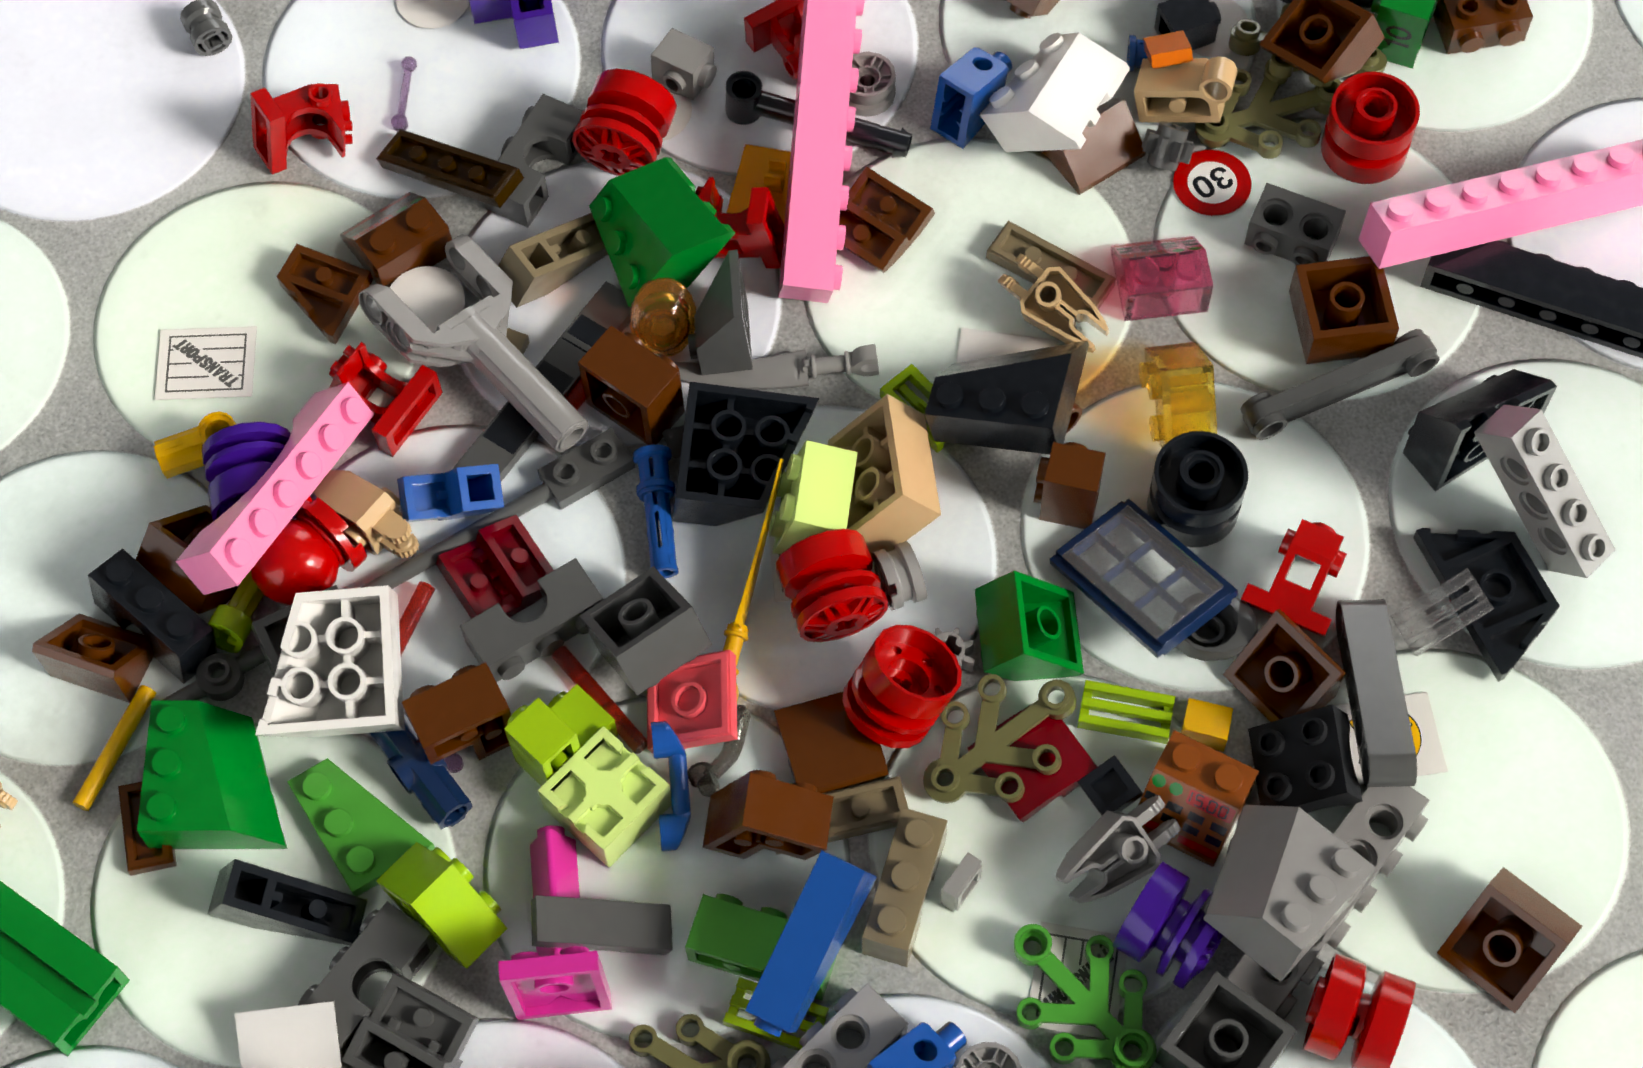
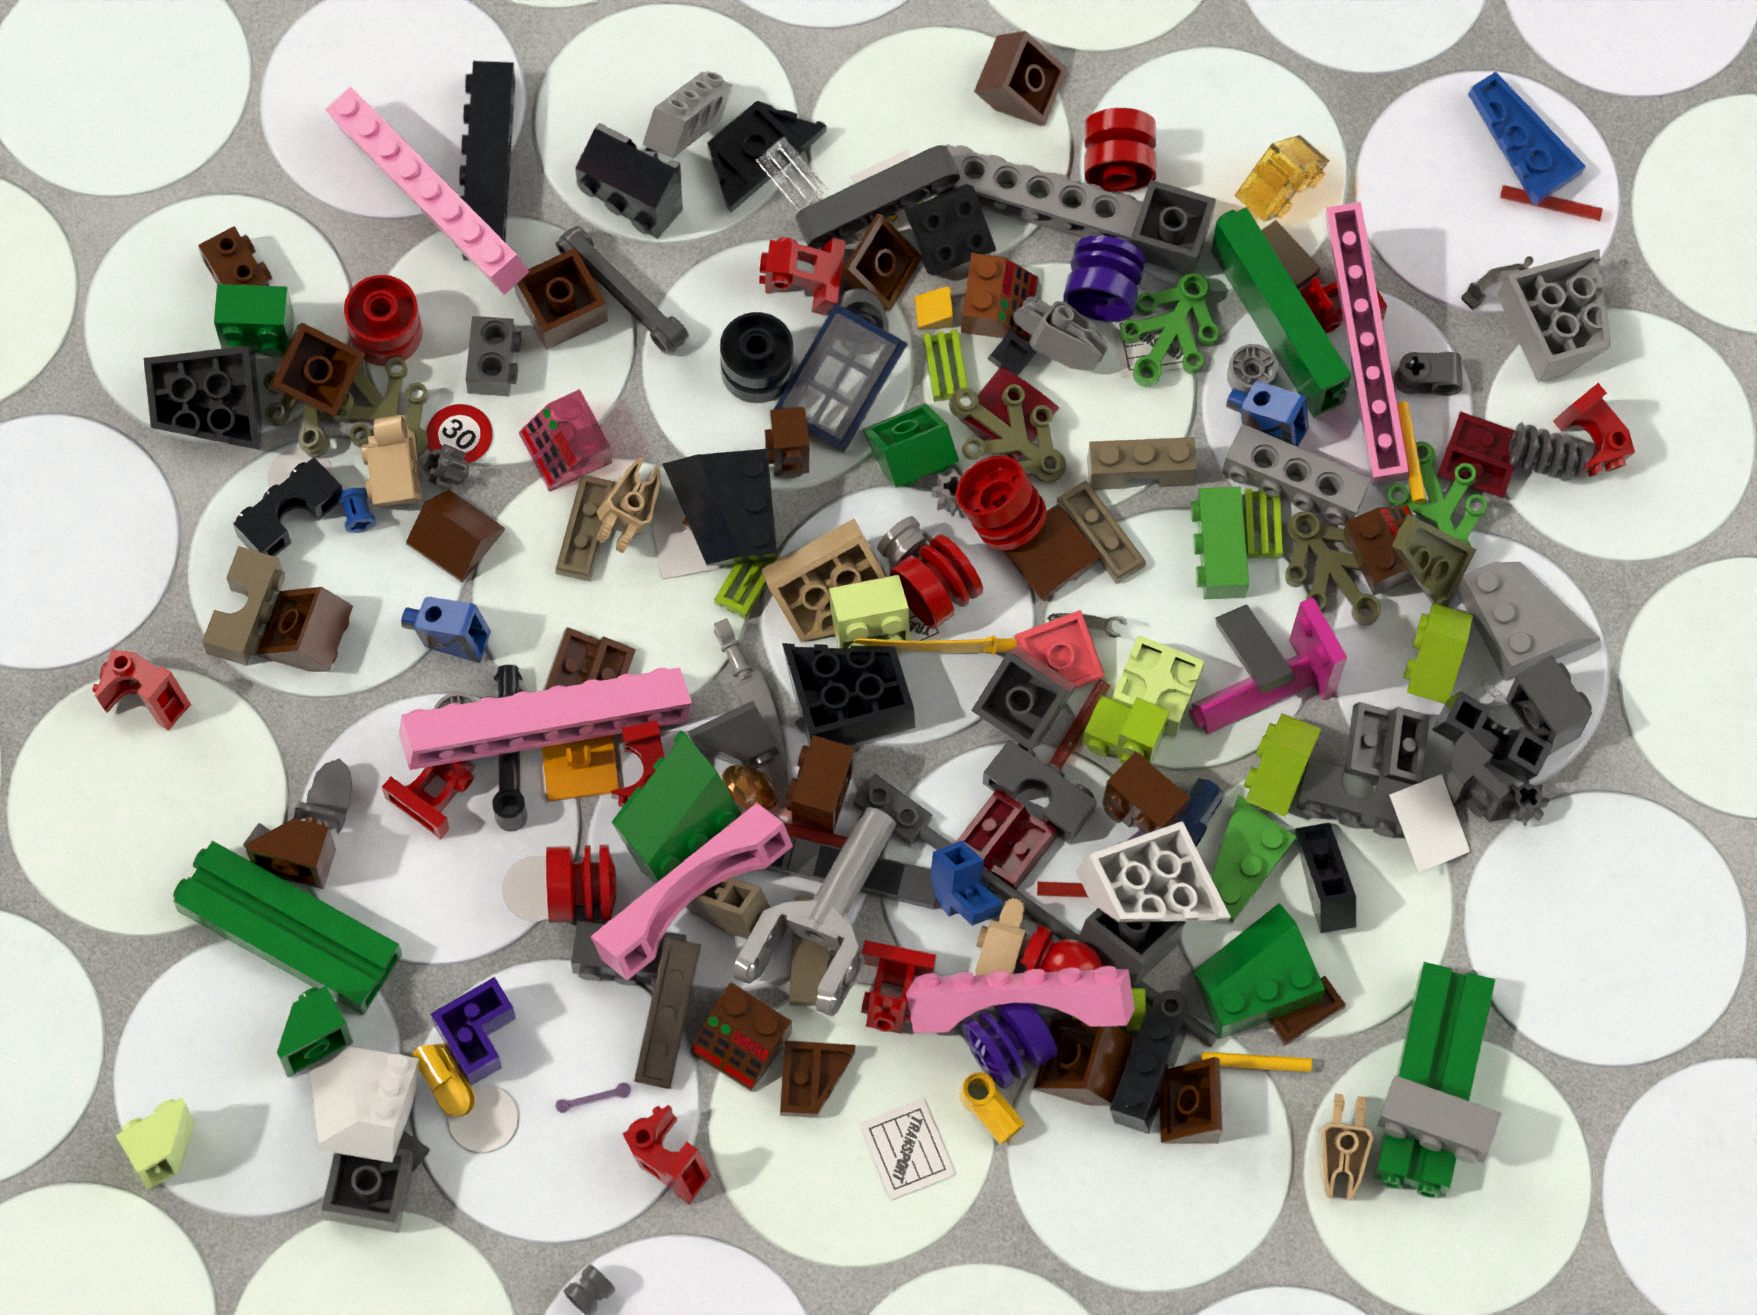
camera: 115 degrees left, 5 degrees up
white sticker [390,266,465,333] -> none
blue pin [633,445,679,578] -> none
light grey brick [651,28,717,100] -> none
blue bar [651,721,691,852] -> none
reddish brown brick [702,770,834,860] -> none
blue slope [745,850,877,1037] -> none
light grey tile [940,852,982,912] -> none
white wedge [979,33,1130,152] -> none
clear yellow brick [1139,342,1217,448] -> none
orange tile [1143,30,1193,69] -> none
light grey wedge [1203,805,1376,982] -> none
none -> bright pink arch [591,803,793,981]

